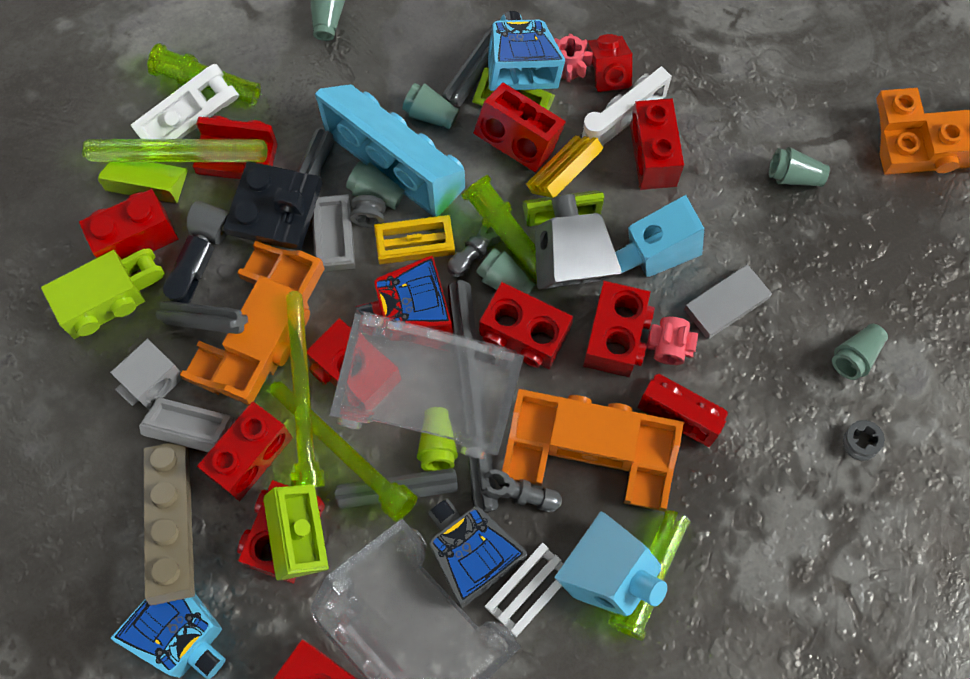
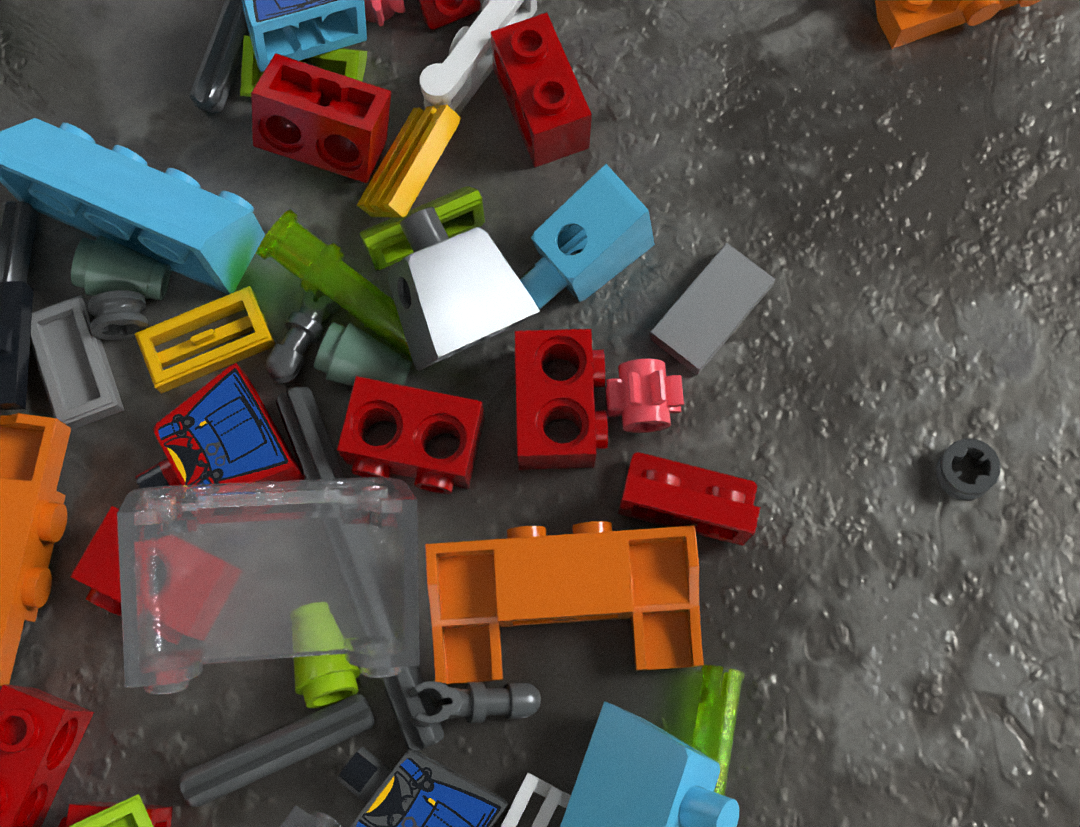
camera: 15 degrees left, 5 degrees up
clear neon green piece [270,381,418,522] -> none
clear neon green piece [286,291,325,487] -> none
sand green cone [402,83,460,130] -> none
sand green cone [769,147,830,187] -> none
sand green cone [832,324,888,380] -> none

